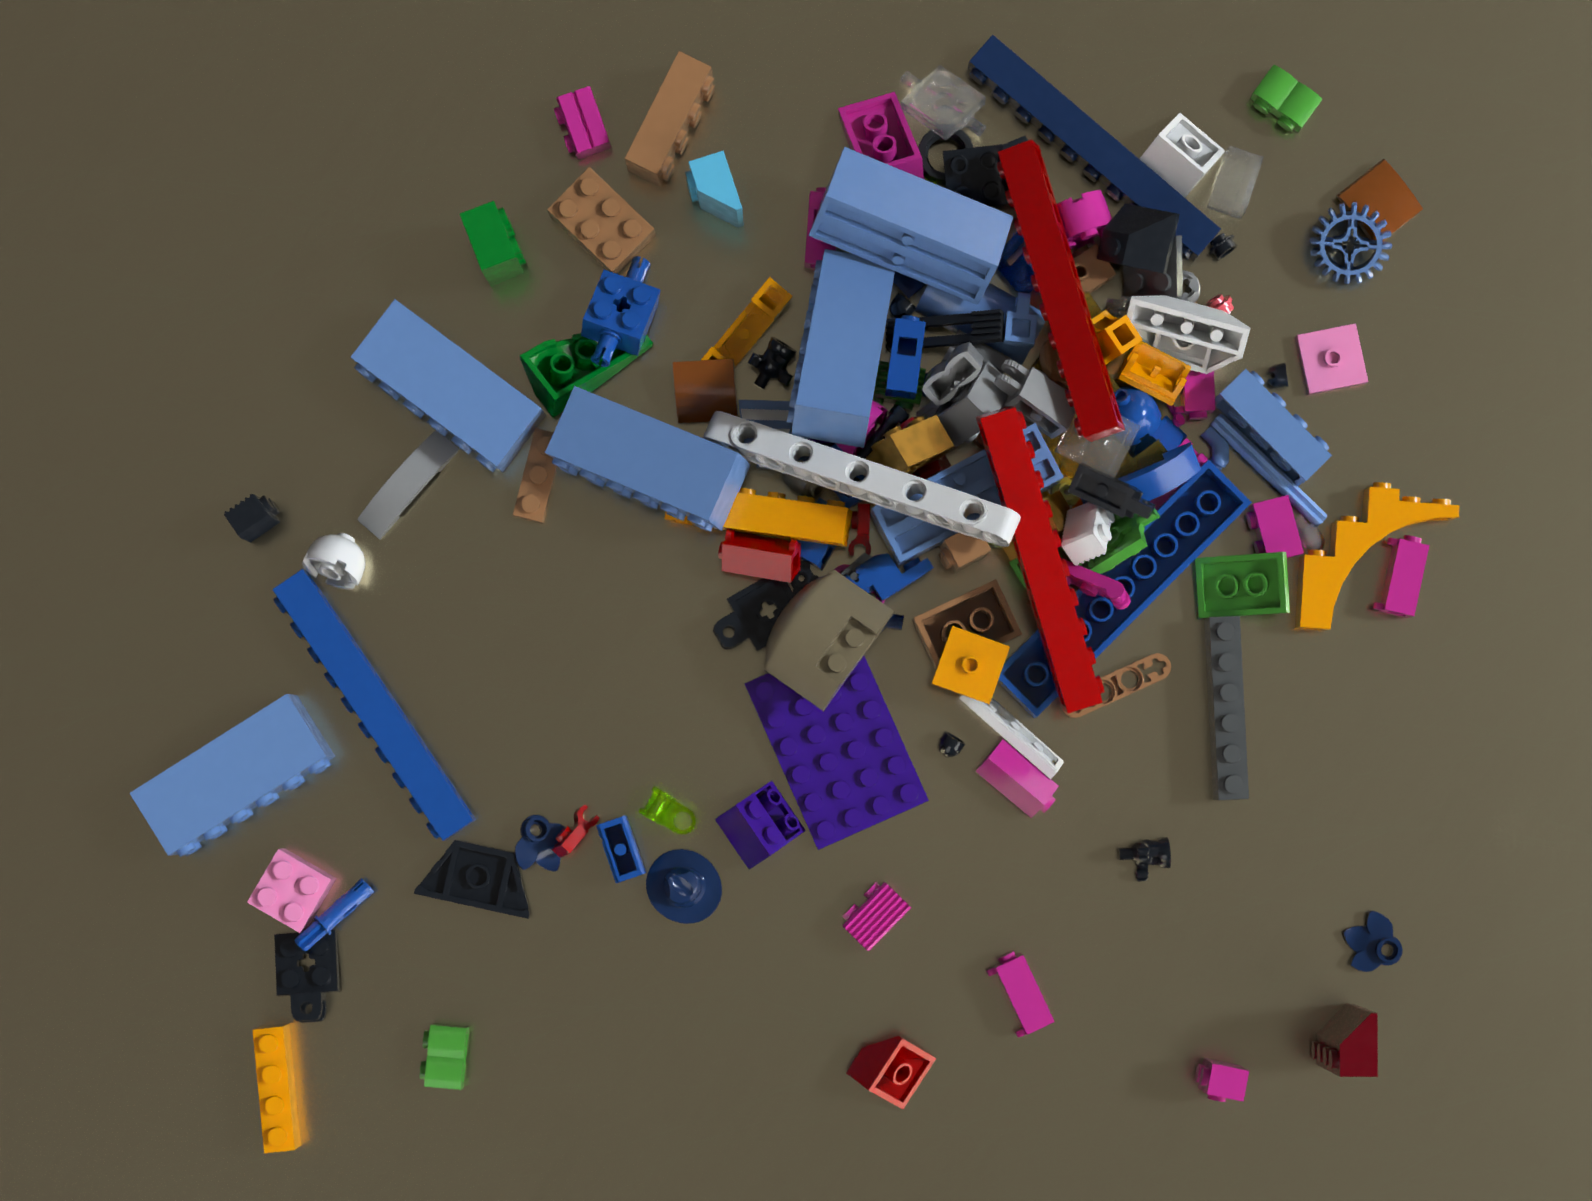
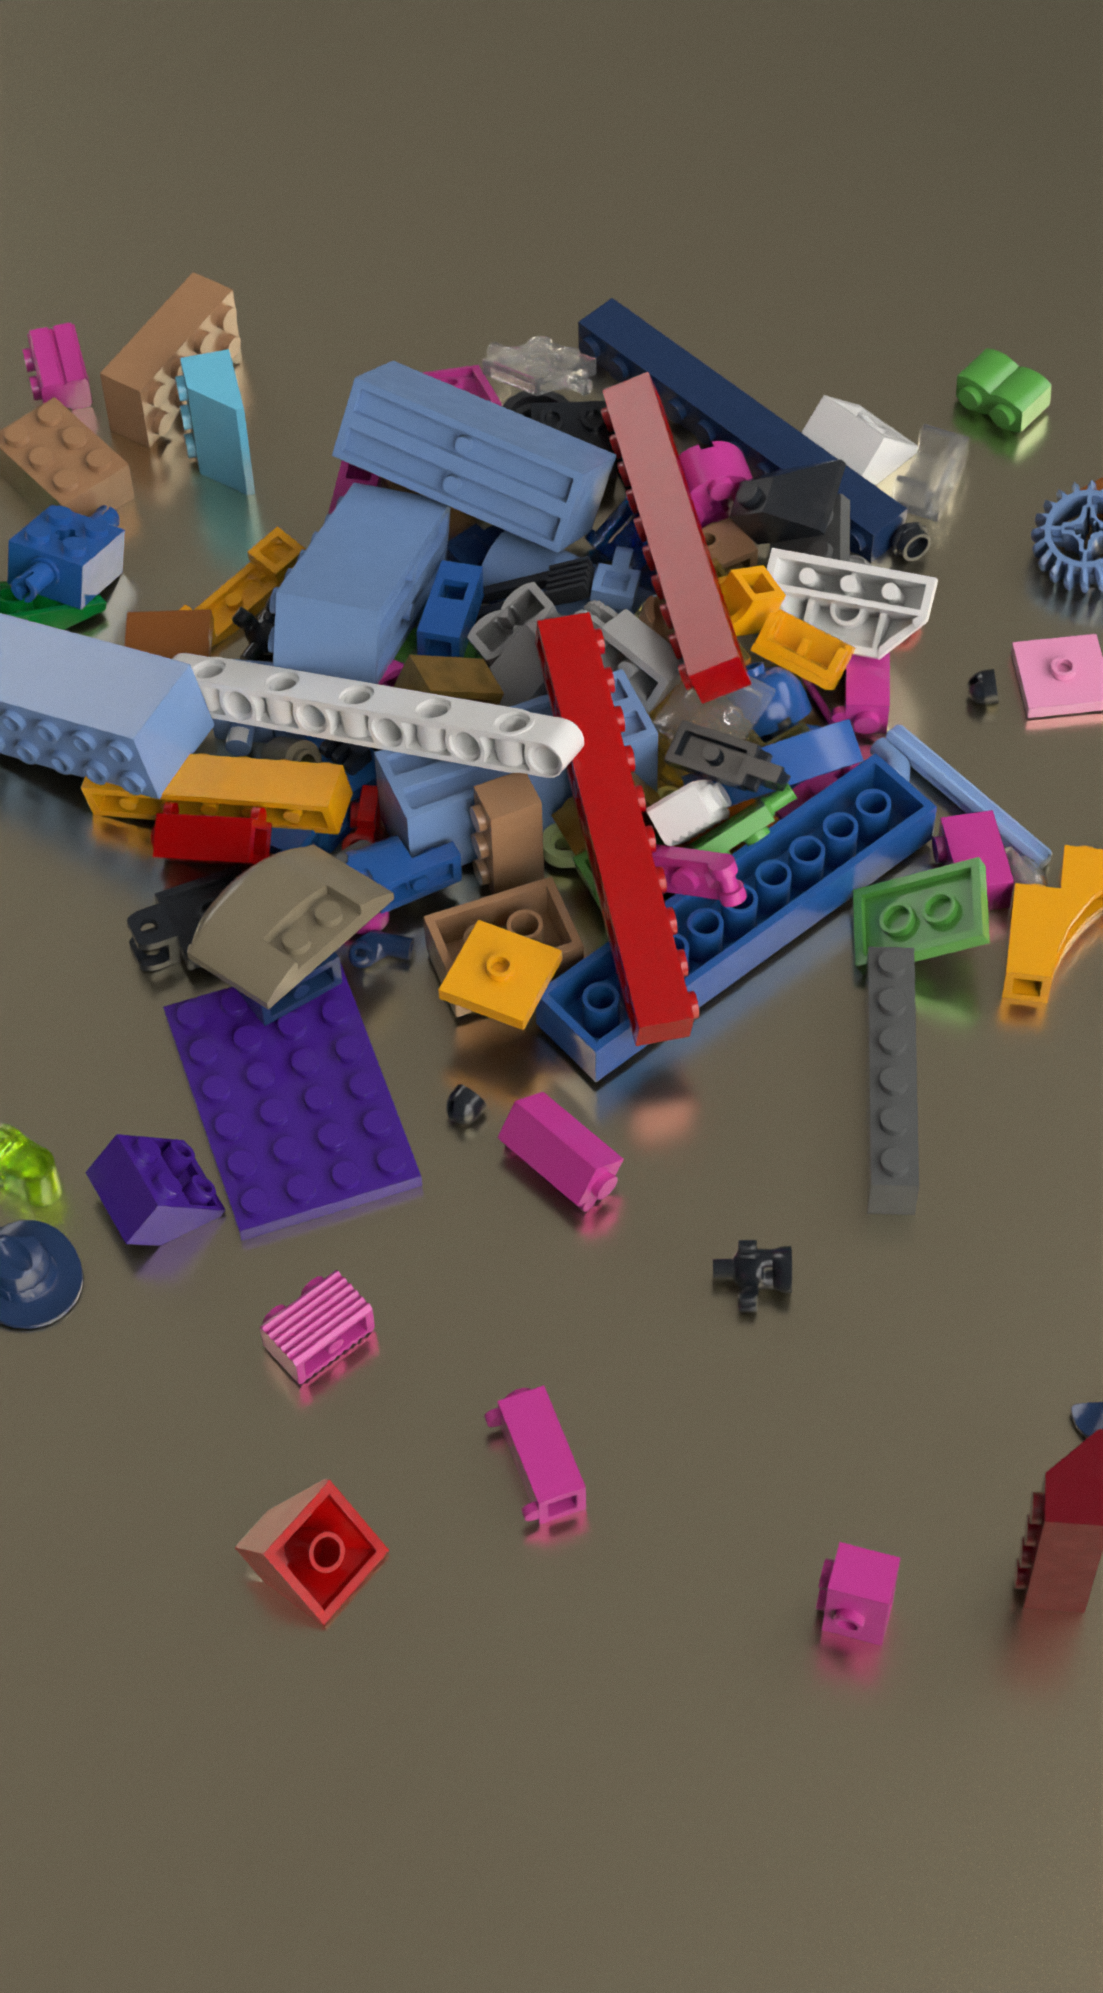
camera: 10 degrees right, 30 degrees down
white tile [959,695,1064,780] -> none
medium nougat beam [1060,653,1171,718] -> none
medium blue brick [1215,369,1332,486] -> none

